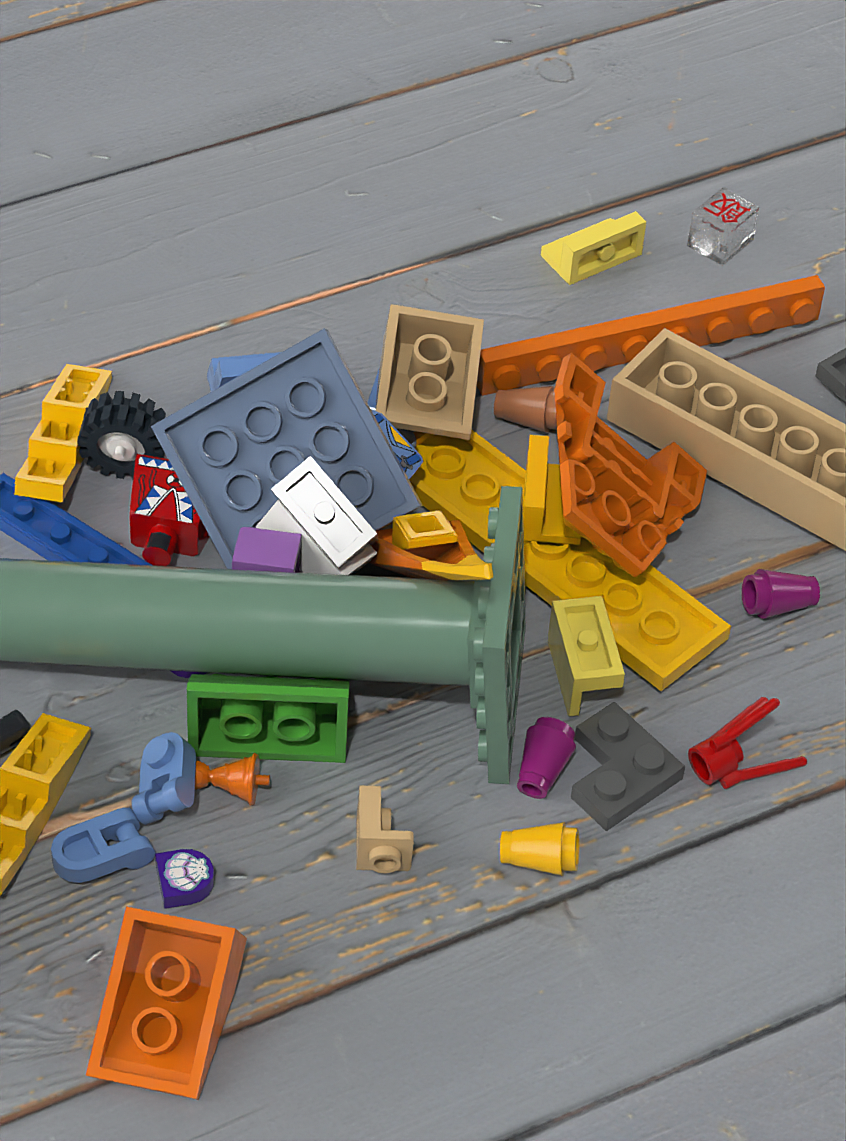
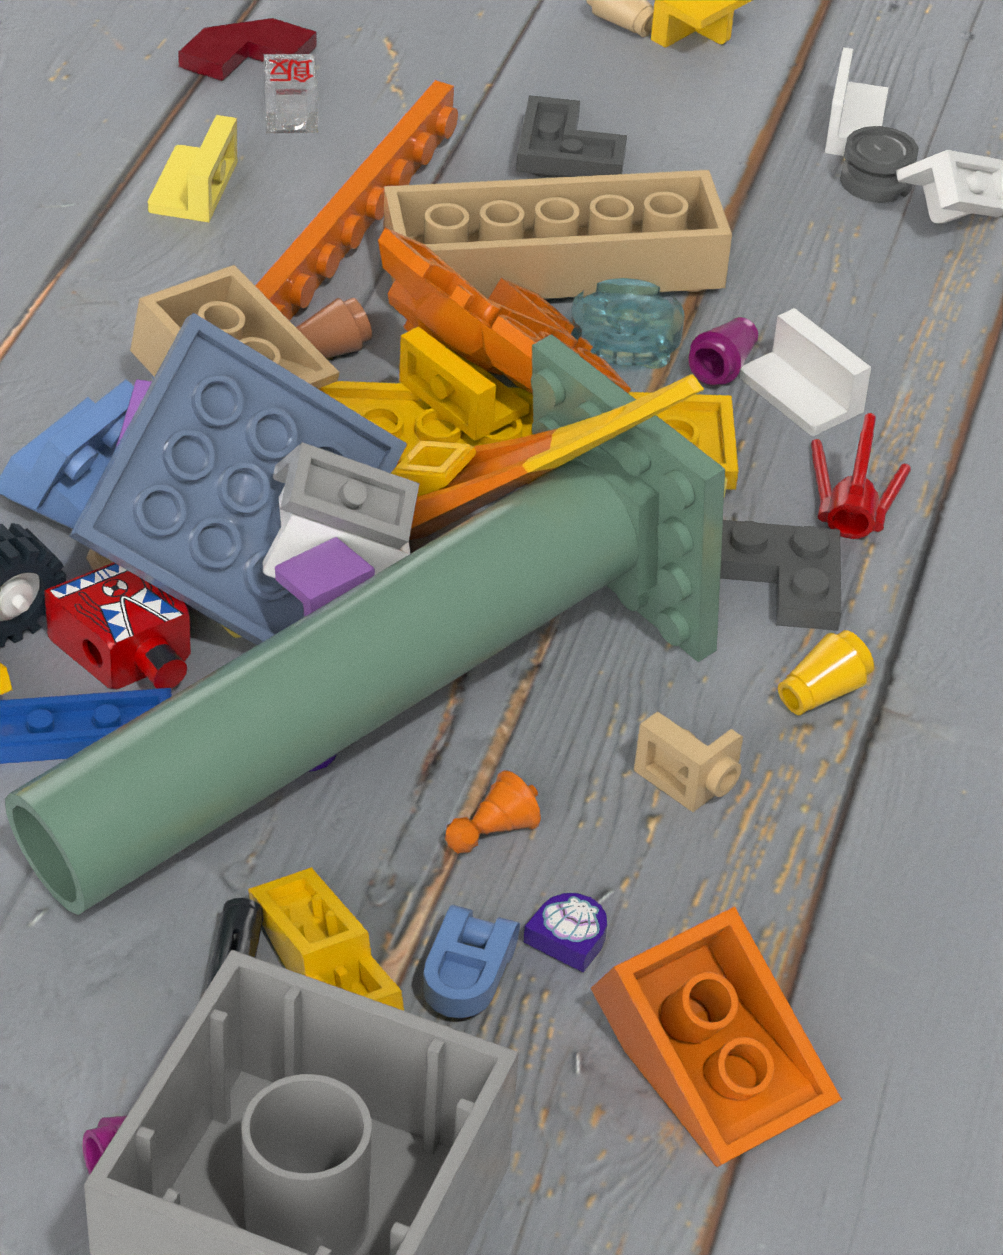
camera: 45 degrees left, 5 degrees down
medium blue plate [132,732,196,825] -> none
bright green slope [187,674,349,763] -> none
magenta cone [517,717,576,799] -> none
none -> dark red tile [178,18,317,81]
none -> clear light blue plate [571,278,685,369]
none -> white panel [739,308,871,436]

